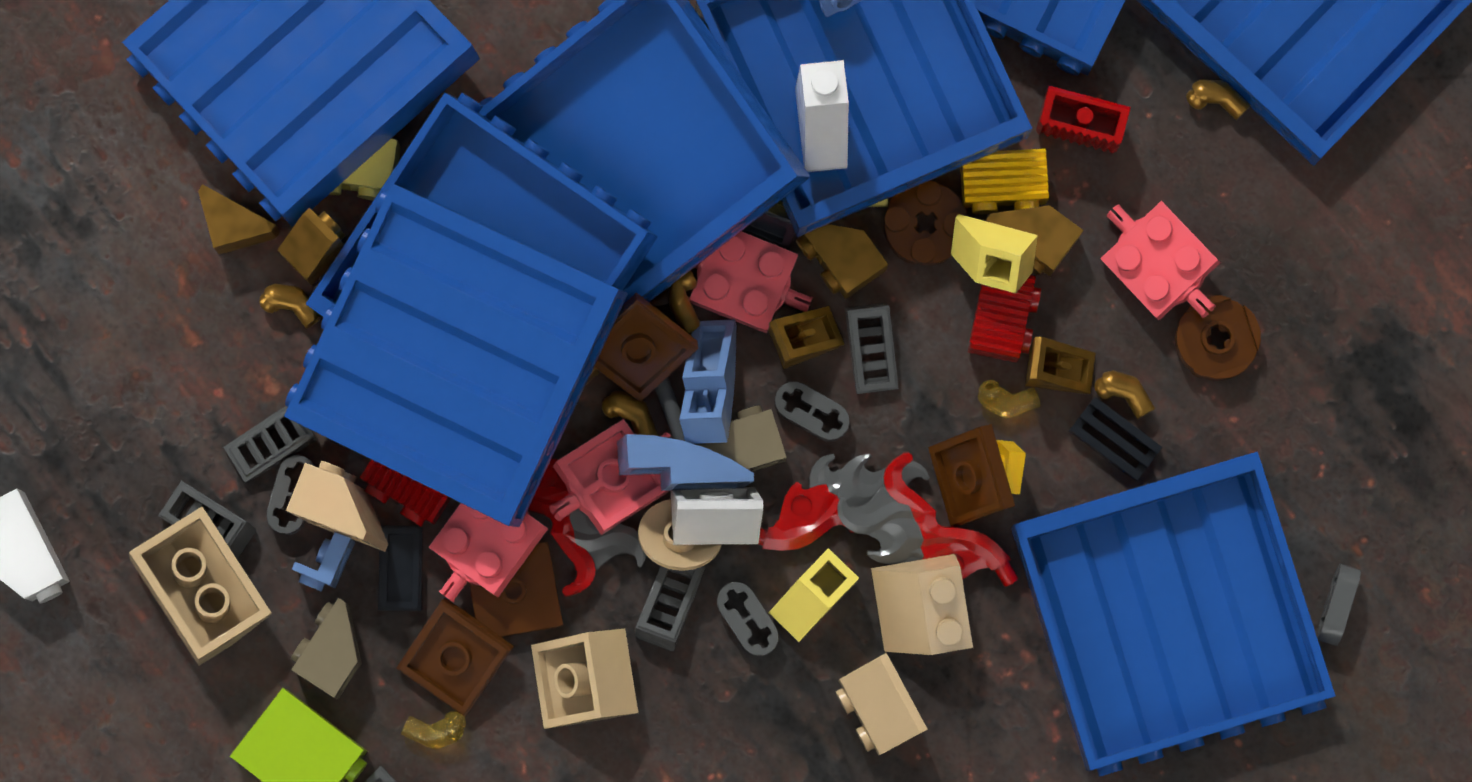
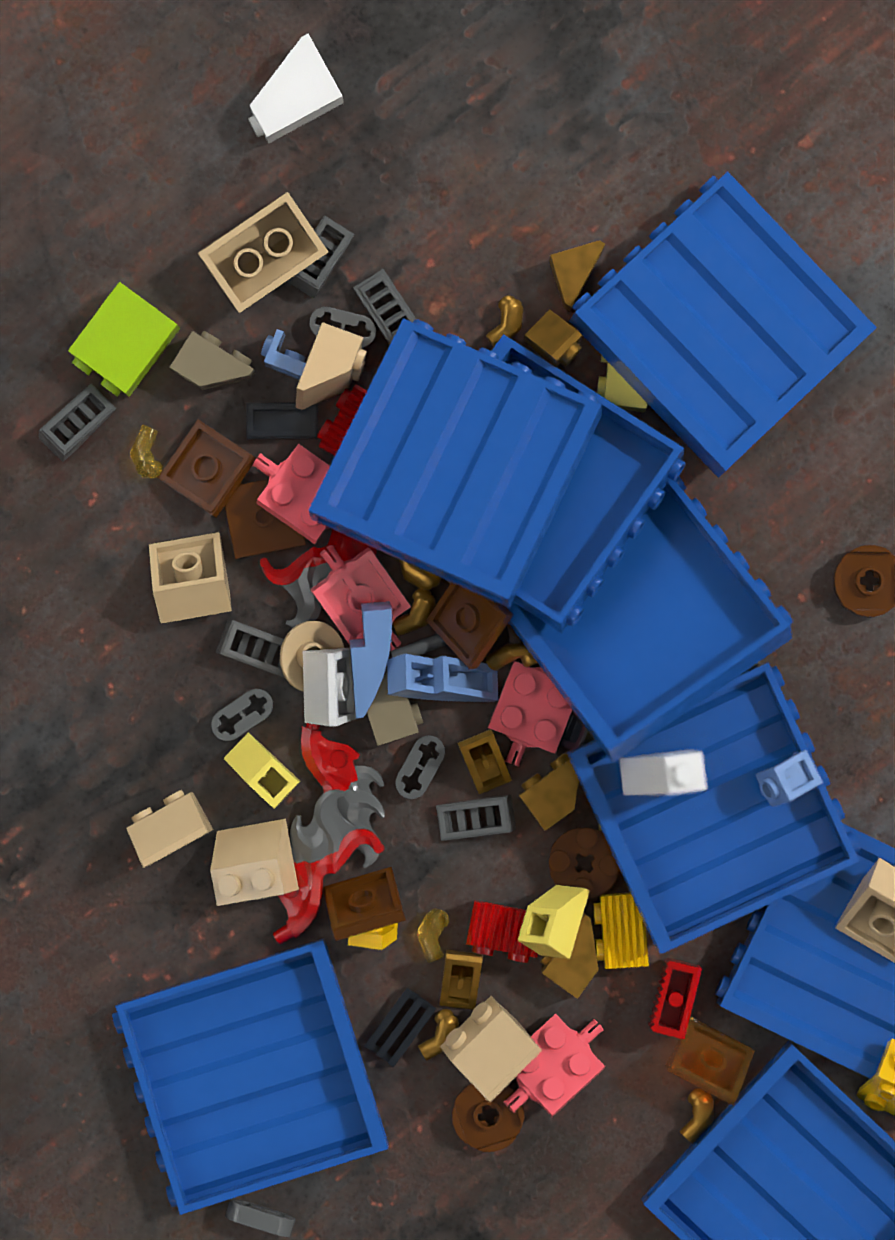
camera: 90 degrees right, 5 degrees up
none -> pearl gold arm [399,559,441,590]
none -> tan slope [440,996,542,1102]
none -> clear orange slope [665,1017,755,1105]

